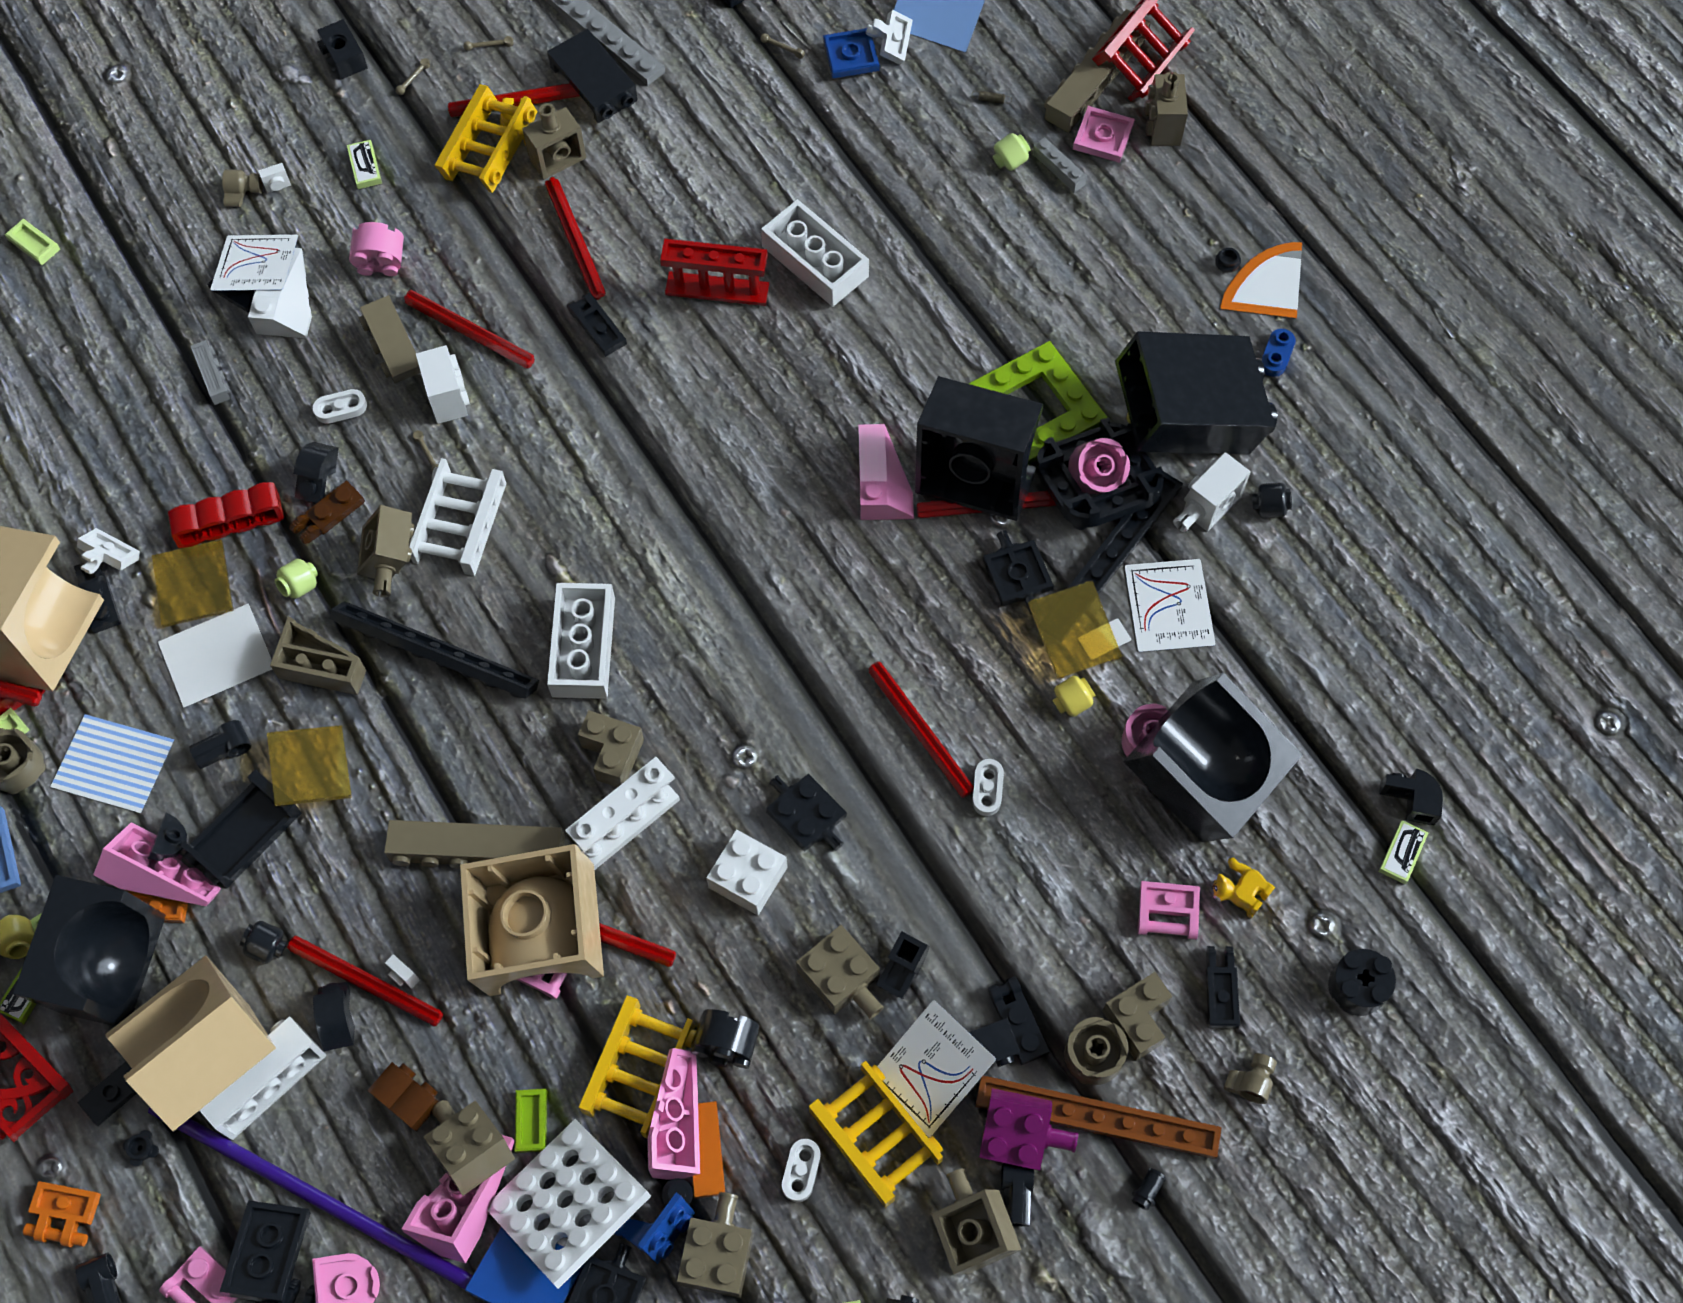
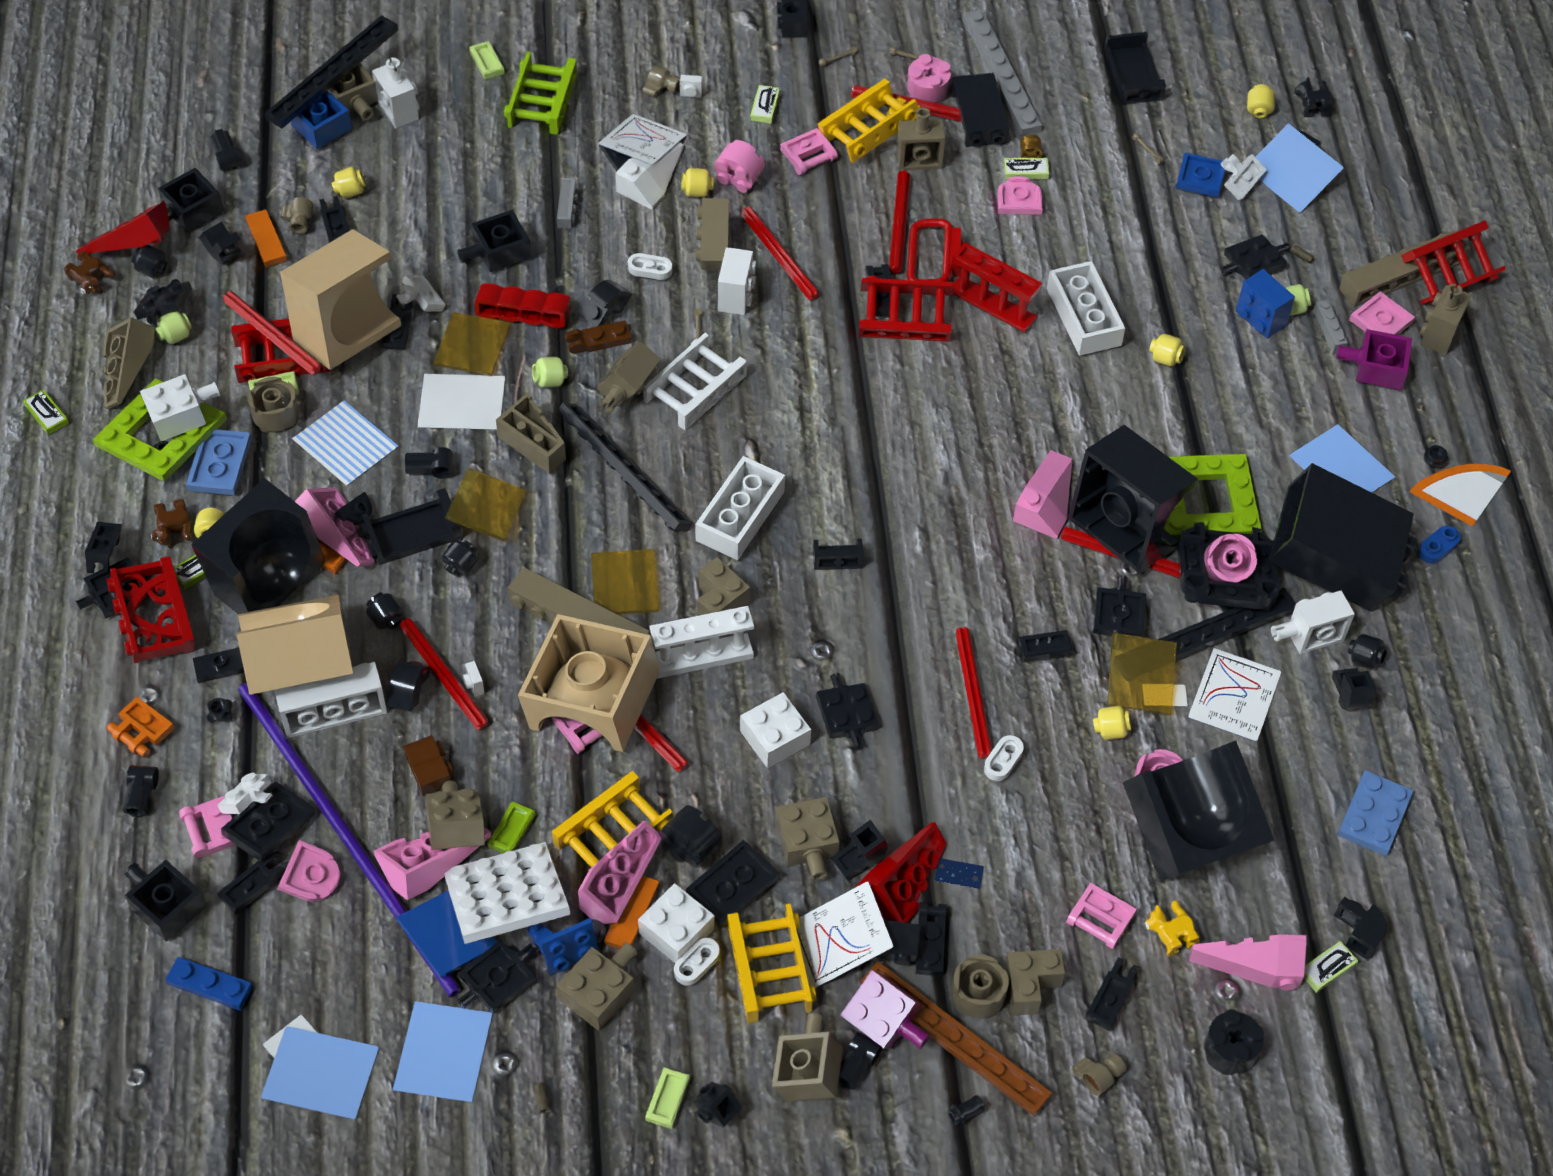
camera: 25 degrees right, 10 degrees down
none -> white plate [217,773,272,814]
none -> black head [442,539,478,576]
none -> black brick [457,209,532,272]
none -> lime fence [504,52,577,135]
none -> clear yellow piece [591,549,659,614]
none -> white brick [638,883,714,963]
none -> light yellow head [681,168,714,197]
none -> black plate [686,839,780,928]
none -> bright pink plate [780,128,838,175]
none -> black hinge [812,538,864,570]
none -> red wedge [856,822,947,923]
none -> red fence [859,276,953,342]
none -> bright pink brick [907,54,951,103]
none -> red bar [907,218,963,282]
none -> dark blue sticker [935,858,984,889]
none -> bright pink tile [997,176,1043,215]
none -> tile [1003,158,1049,179]
none -> black plate [1018,630,1073,662]
none -> pearl gold wheel [1020,135,1043,158]
none -> light yellow head [1149,334,1186,367]
none -> bright pink wedge [1189,935,1306,991]
none -> black plate [1220,234,1290,279]
none -> blue brick [1236,269,1295,339]
none -> light blue sticker [1289,424,1395,492]
none -> black brick [1332,668,1376,710]
none -> magenta brick [1336,329,1412,390]
none -> medium blue plate [1337,770,1413,856]

